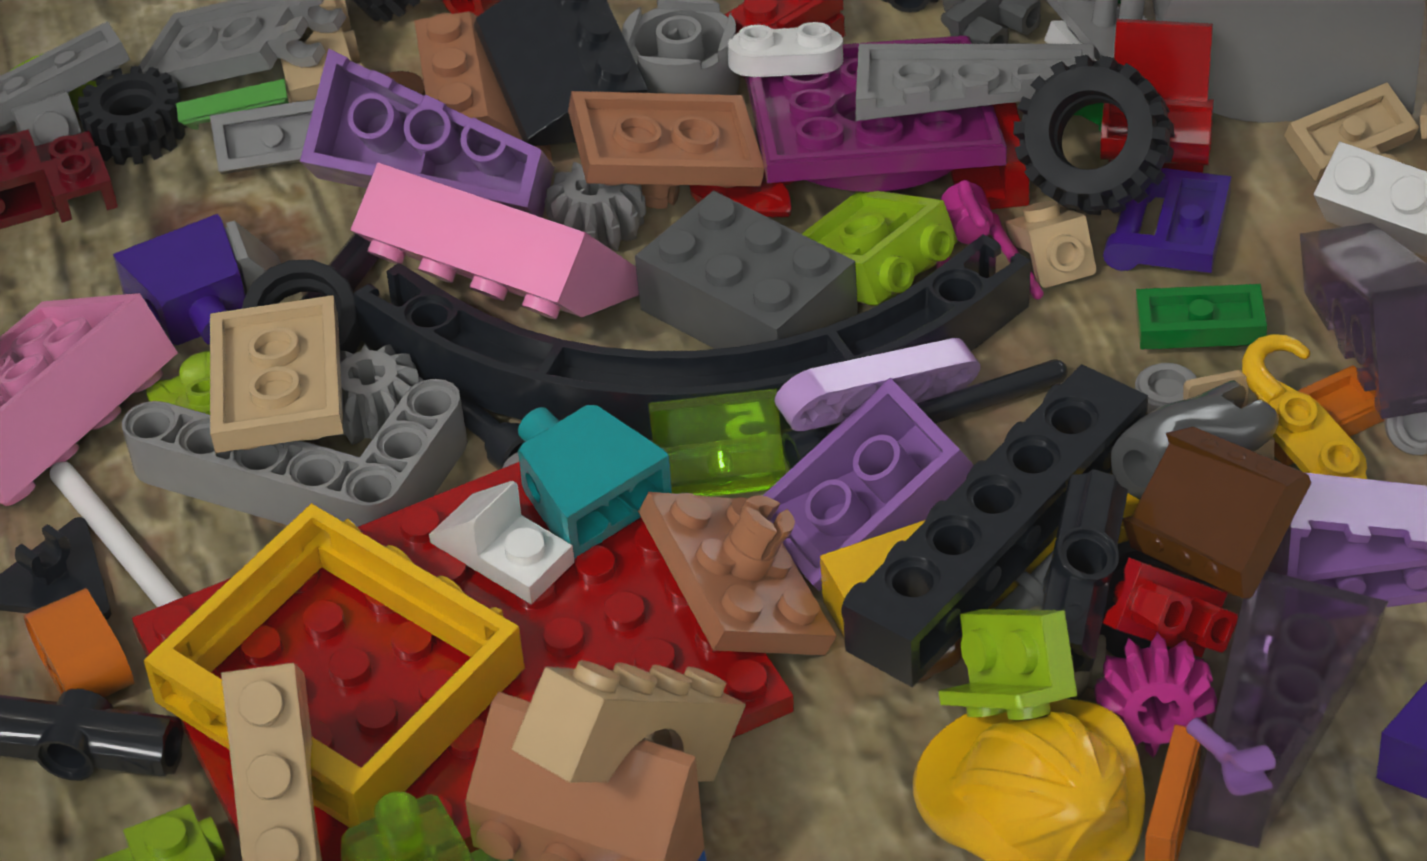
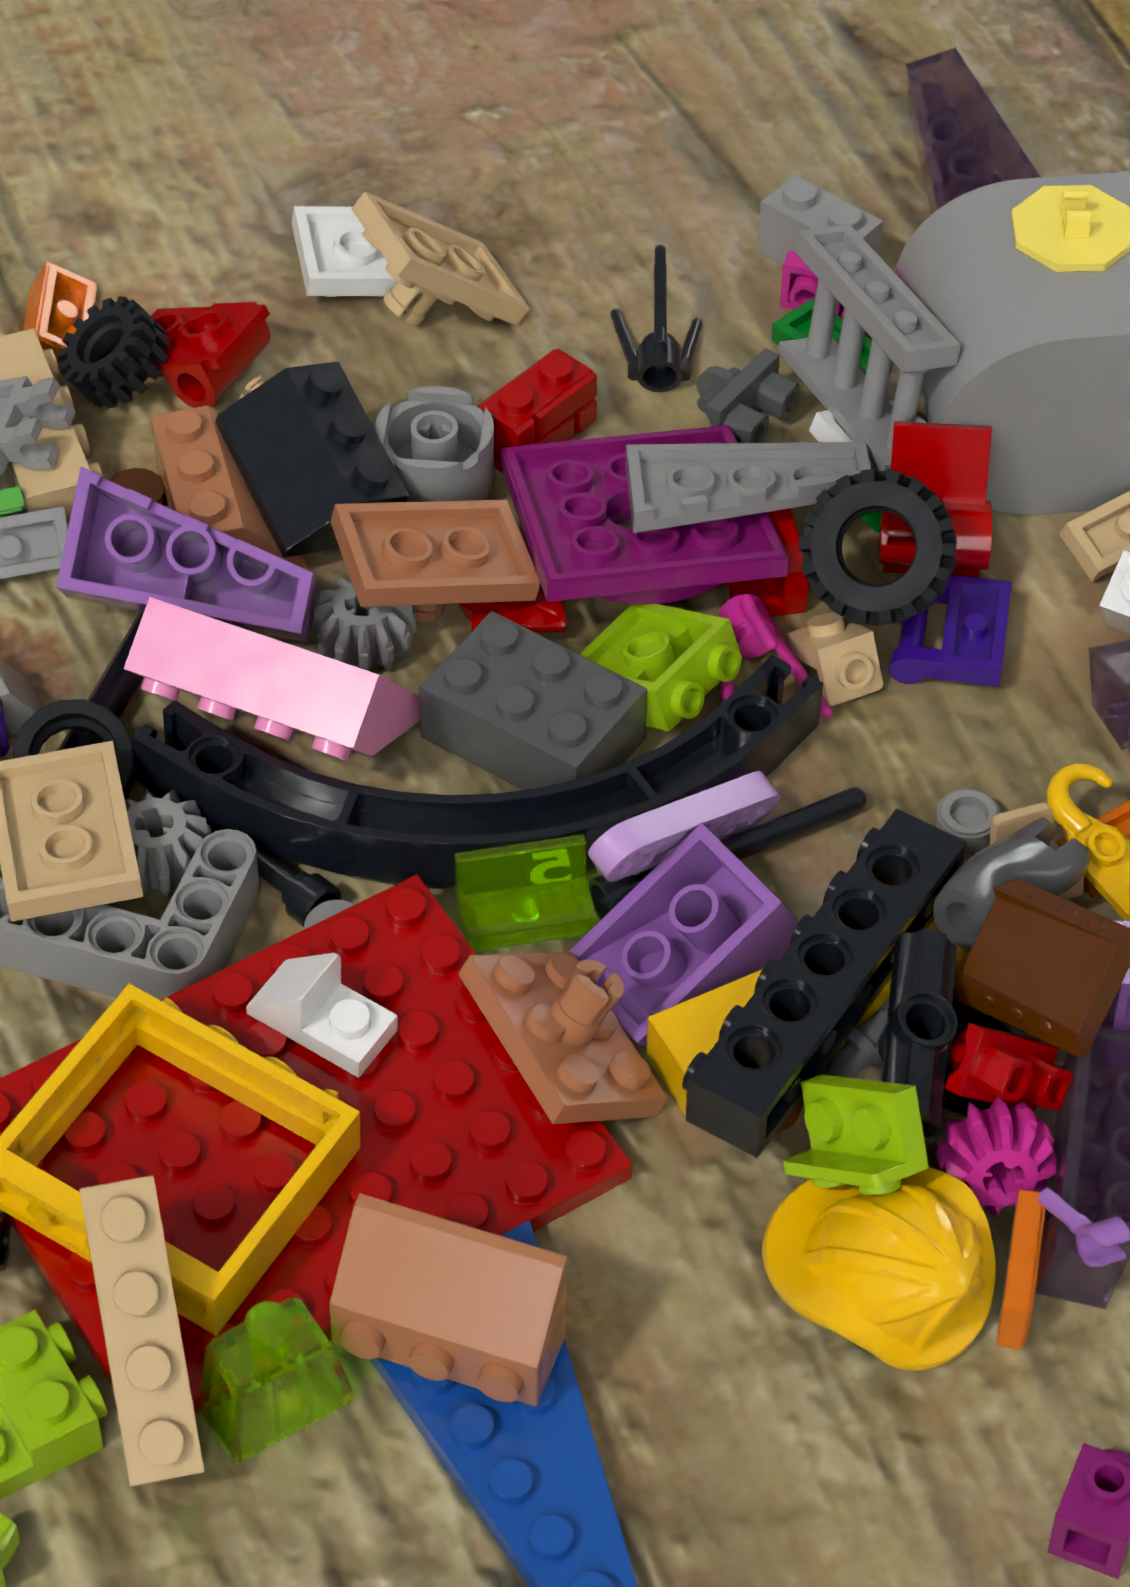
camera: 10 degrees left, 5 degrees up
tan arch [511,661,746,782] -> none
teal torso [518,405,672,559] -> none
white plate [728,22,843,77] -> none
green plate [1135,284,1267,350] -> none

